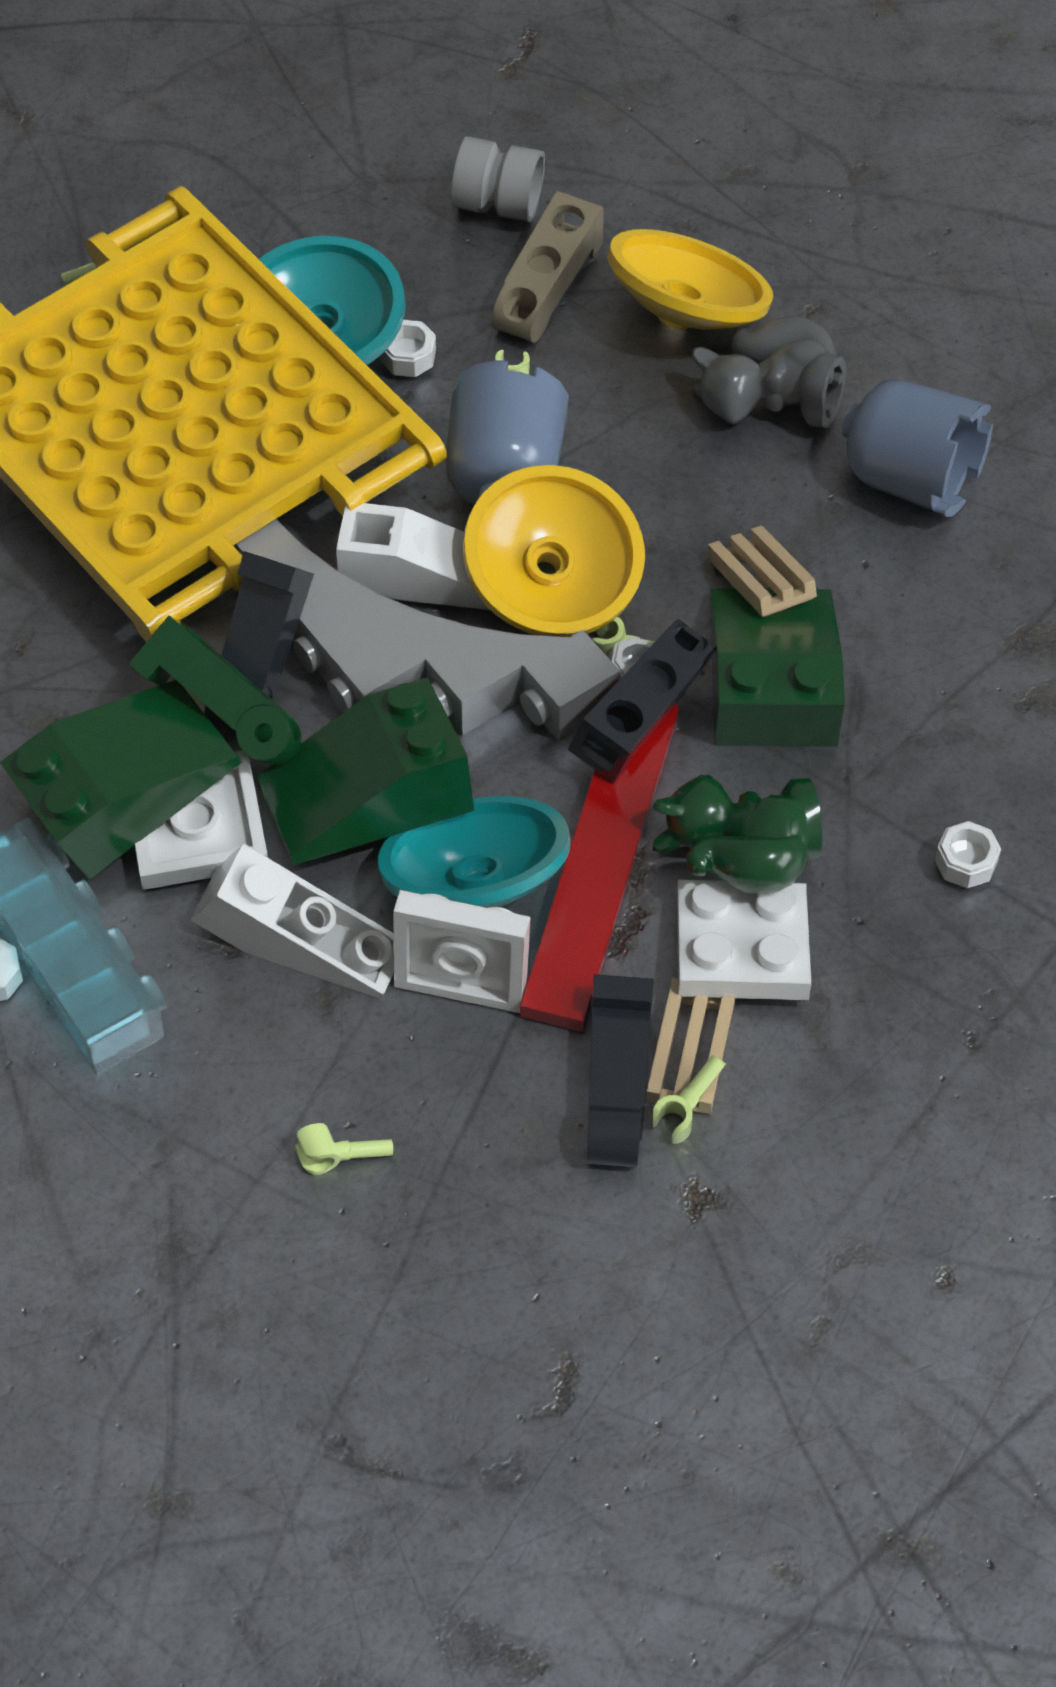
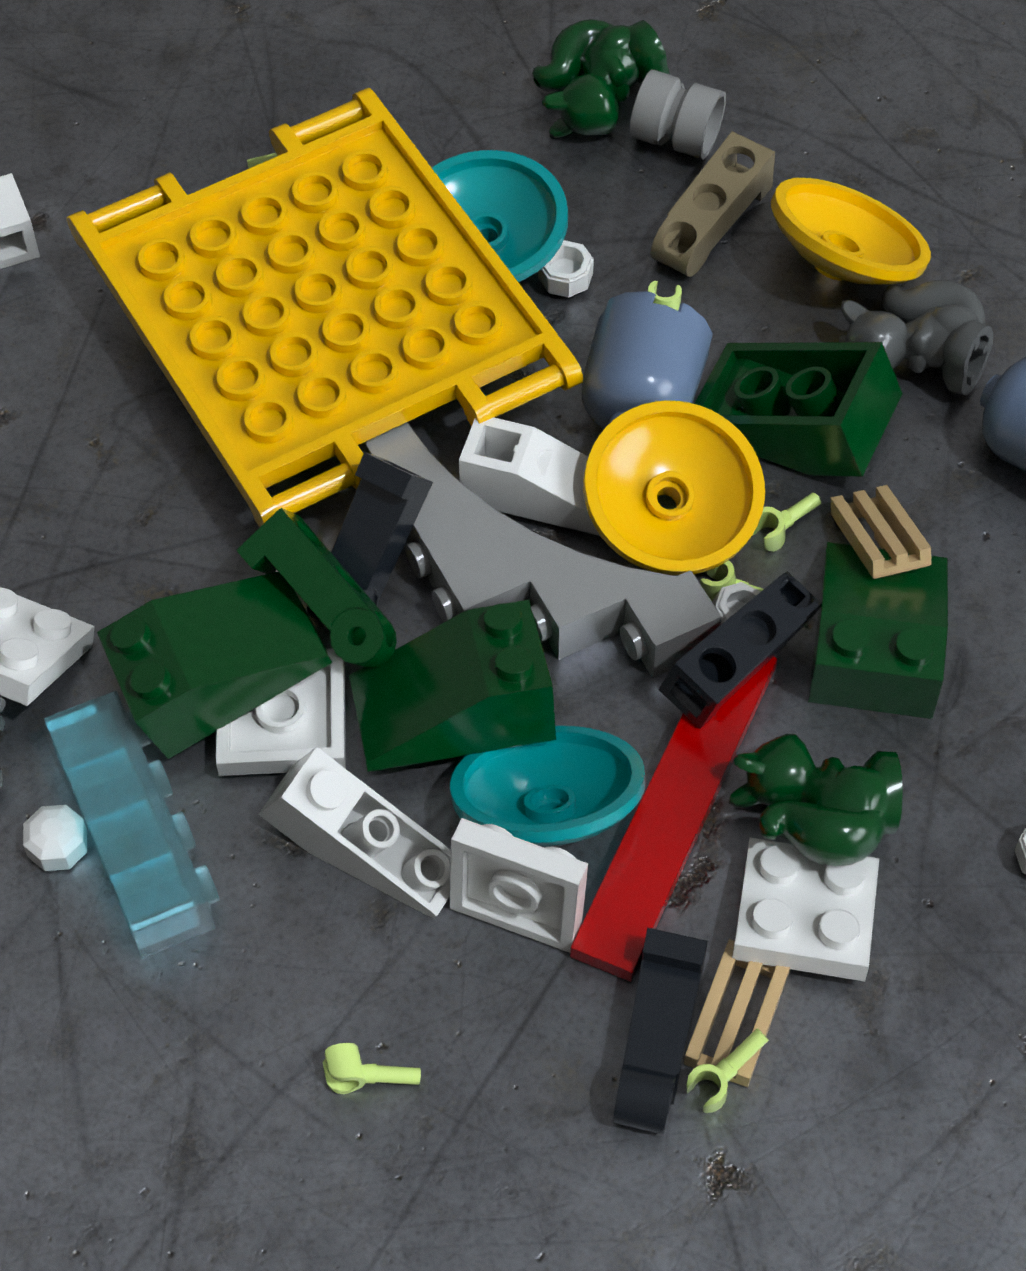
camera: 10 degrees right, 0 degrees up
none -> dark green animal [532,19,670,138]
none -> dark green slope [694,342,903,477]
none -> yellowish green hand [752,493,821,552]

